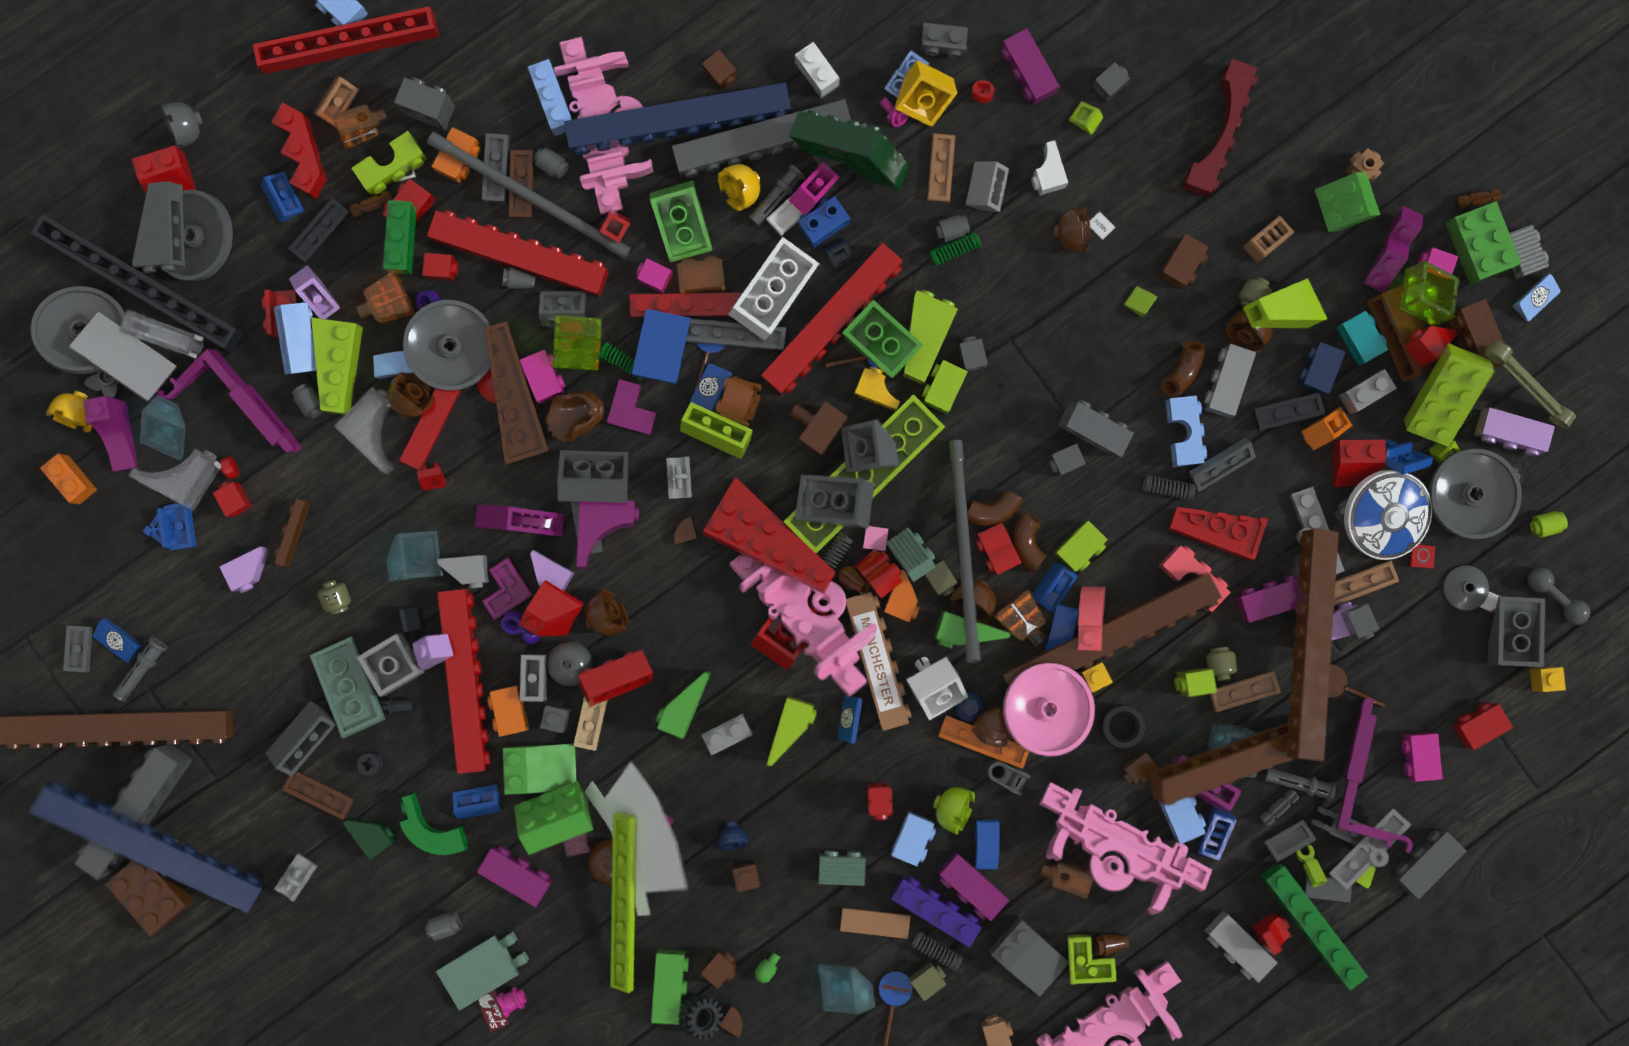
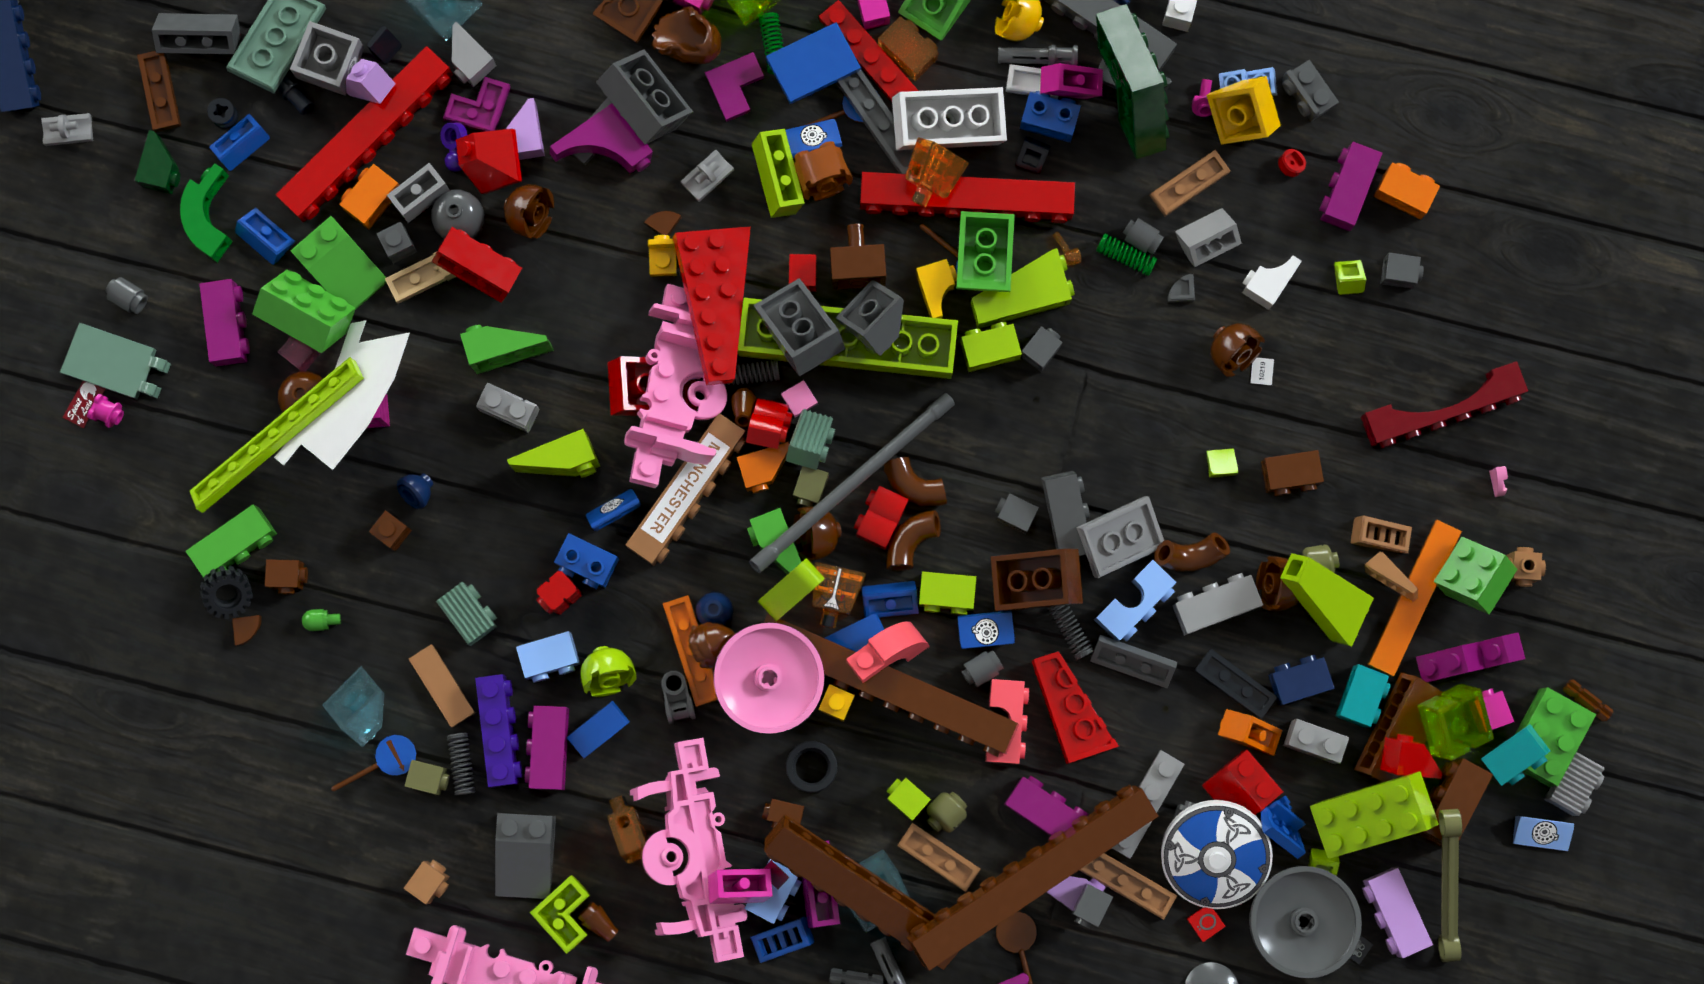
camera: 60 degrees right, 5 degrees down
magenta arch [475,505,564,537] -> none
white brick [907,657,968,720] -> none
none -> blue slope [209,114,270,171]
none -> blue brick [554,533,619,589]
none -> yellow bracket [648,235,677,277]
none -> dark pink brick [708,869,773,904]
none -> lime beam [758,558,825,621]
none -> dark red sticker [764,860,789,889]
none -> red brick [789,254,817,292]
none -> clear orange torso [905,137,969,207]
none -> blue slope [957,610,1015,649]
none -> dark grey brick [961,650,1004,687]
none -> reddish brown brick [991,549,1083,611]
none -> clear orange hand [1053,232,1081,265]
none -> light grey tile [1076,496,1164,578]
none -> dark grey tile [1167,274,1195,303]
none -> medium nougat slope [1365,551,1418,602]
none -> orange tile [1368,520,1462,677]
none -> orange brick [1373,162,1440,220]
none -> teal brick [1481,724,1550,786]
none -> bright pink tile [1489,466,1508,497]

